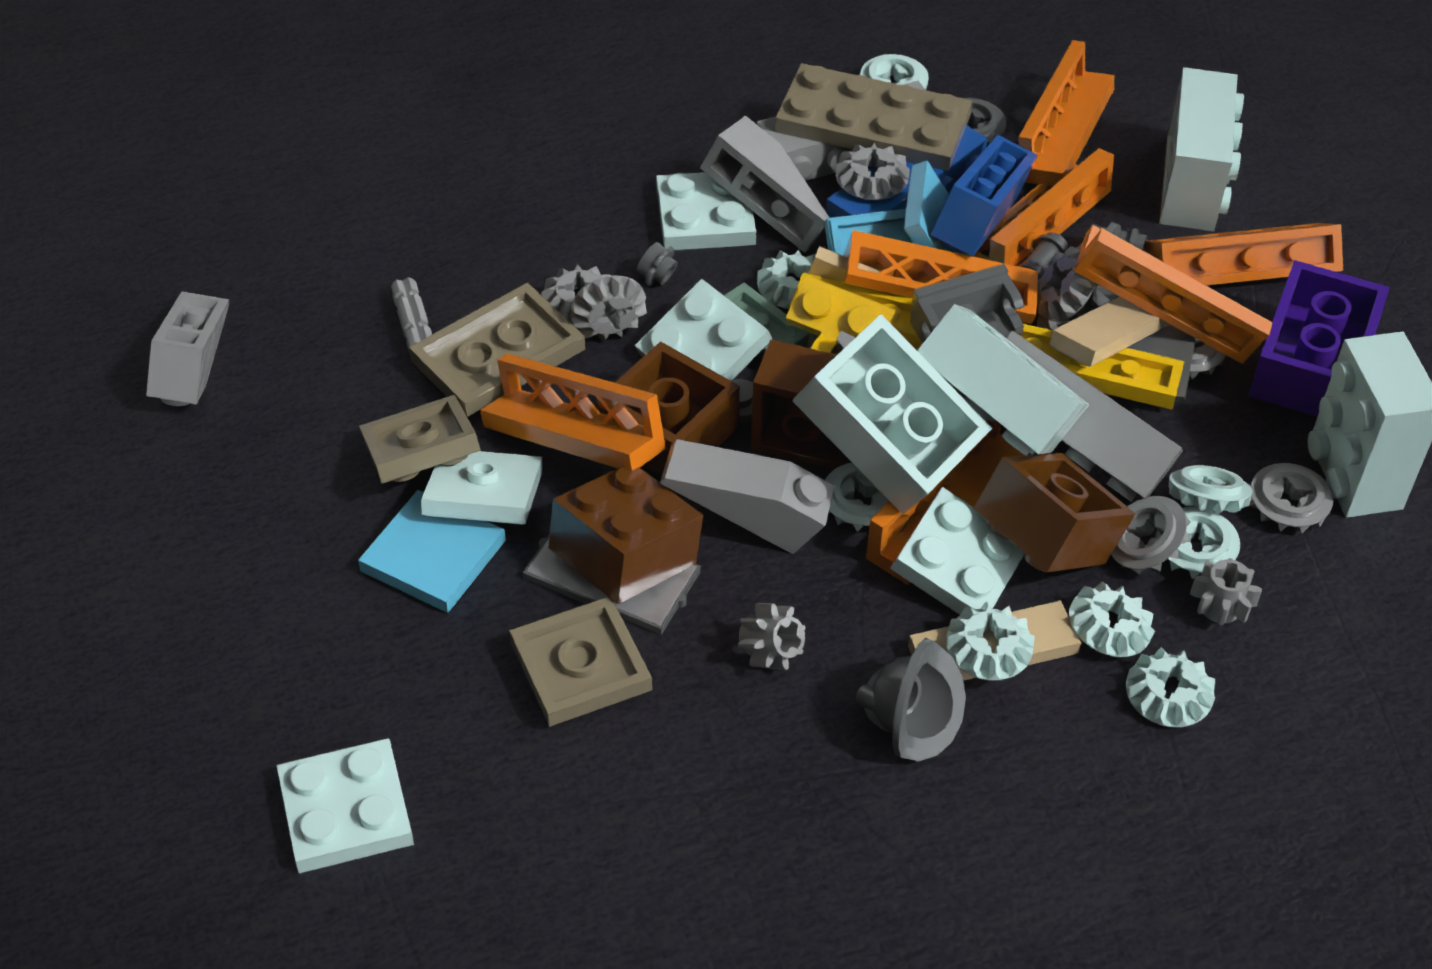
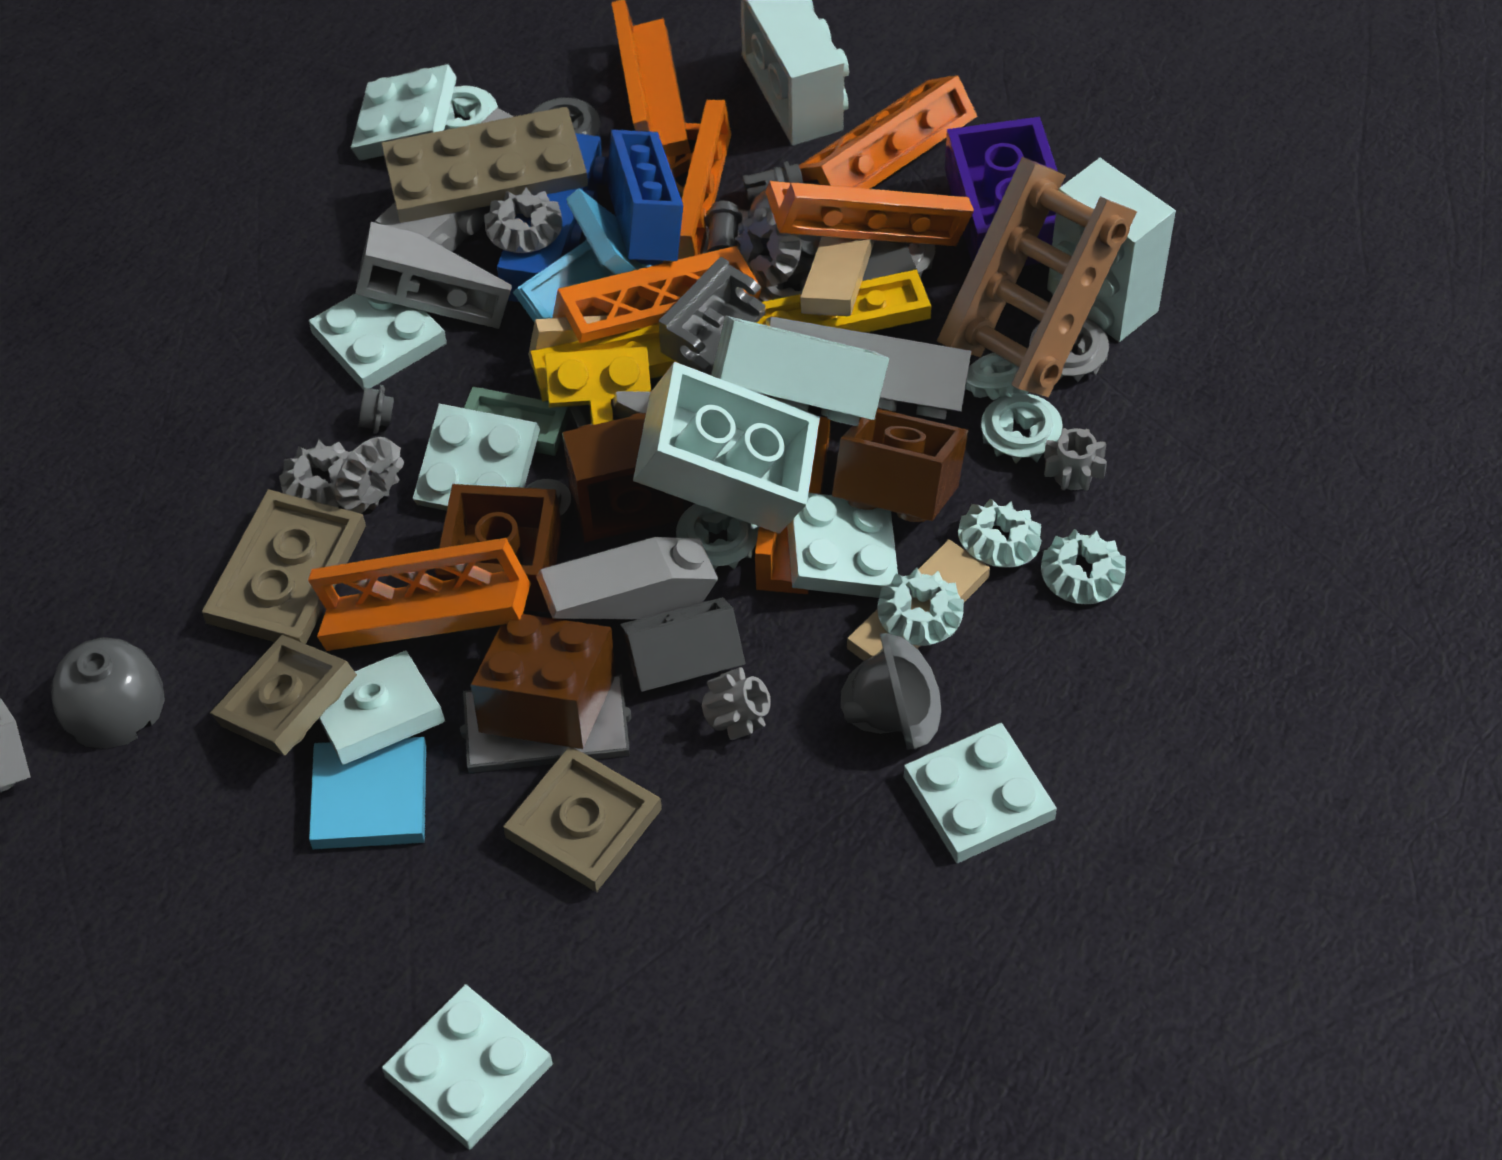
camera: 30 degrees left, 5 degrees up
light grey axle [391,277,432,353] -> none
light aqua gear [757,249,816,309] -> none
light grey gear [1111,496,1191,575] -> none
none -> dark grey cylinder [50,637,165,749]
none -> light aqua plate [351,64,456,160]
none -> dark grey hinge [620,597,746,692]
none -> light aqua plate [904,722,1057,863]
none -> medium nougat fence [937,157,1137,398]

